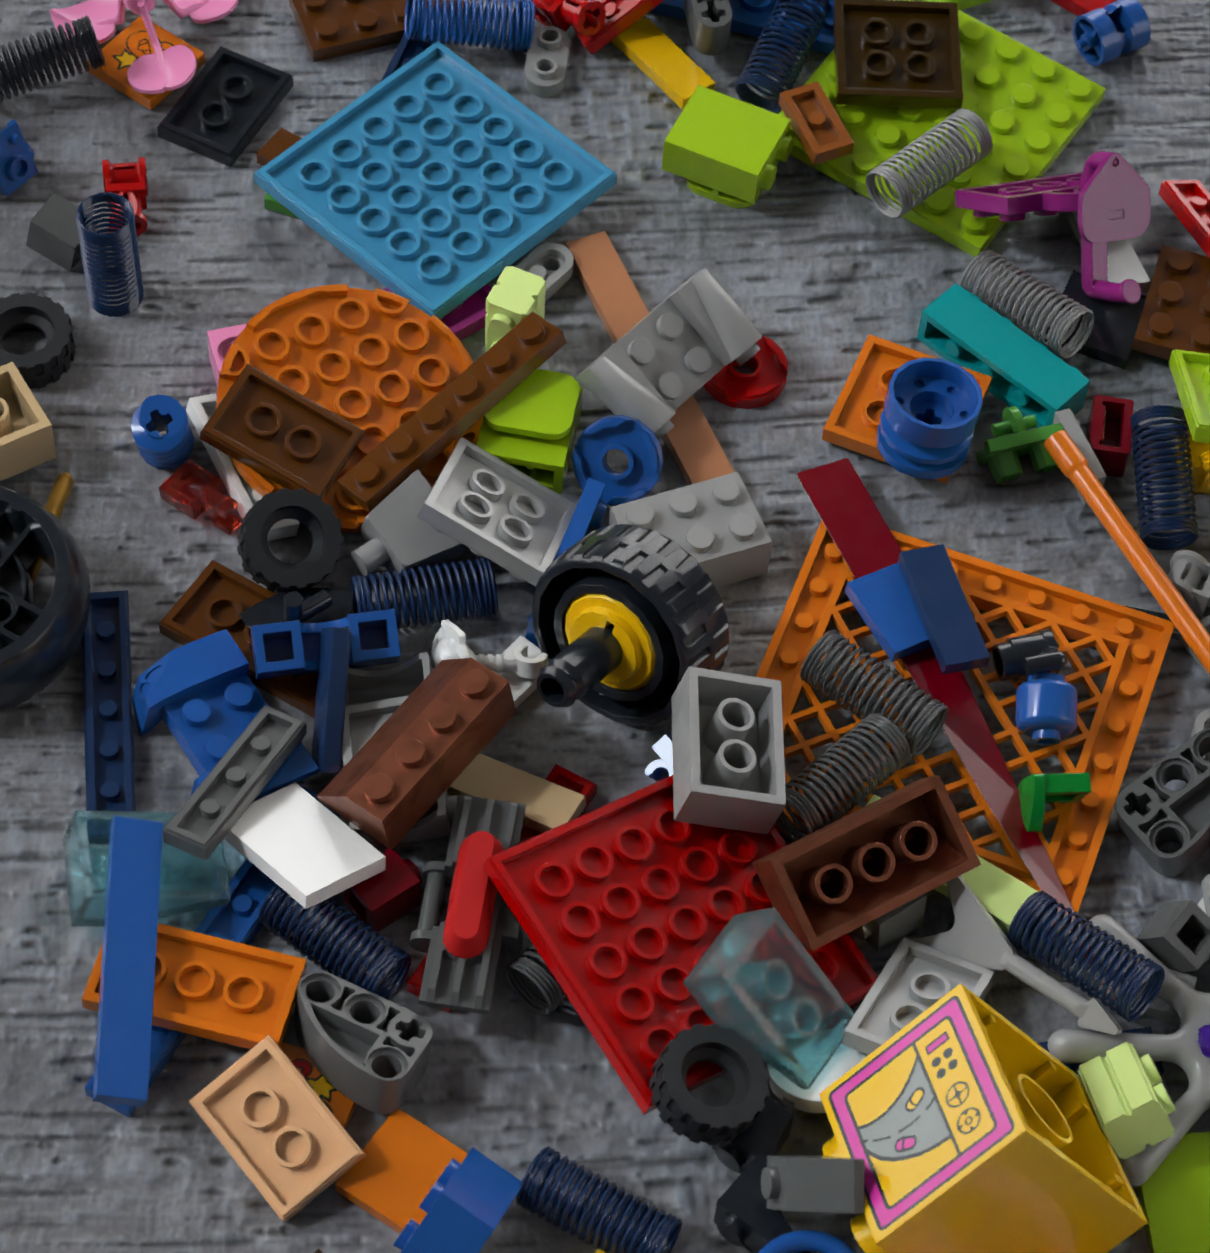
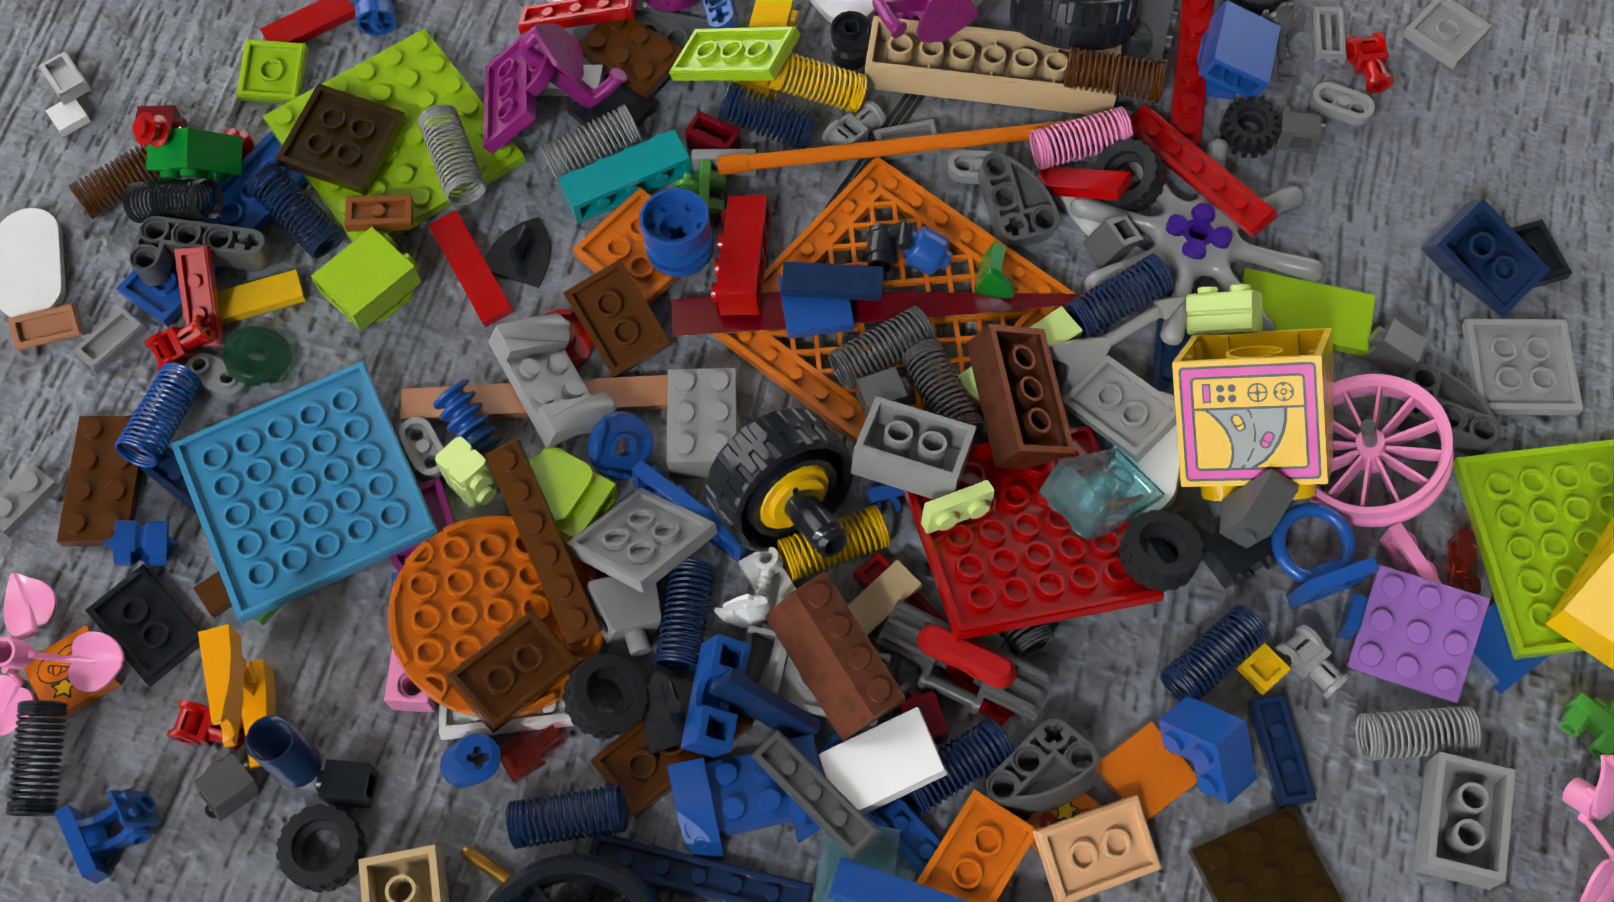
camera: 65 degrees left, 10 degrees up
none -> blue wheel [103,520,179,566]
none -> light orange wedge [198,624,276,768]
none -> clear green tile [222,326,292,386]
none -> black brick [316,759,379,808]
none -> red tile [428,210,514,328]
none -> blue piece [433,380,502,453]
none -> black shield [484,217,550,288]
none -> dark blue piece [506,784,627,849]
none -> reddish brown plate [563,259,672,378]
none -> red brick [711,195,771,316]
none -> yellow piece [777,504,891,581]
none -> dark grey brick [856,367,911,418]
none -> yellowish green plate [921,480,995,534]

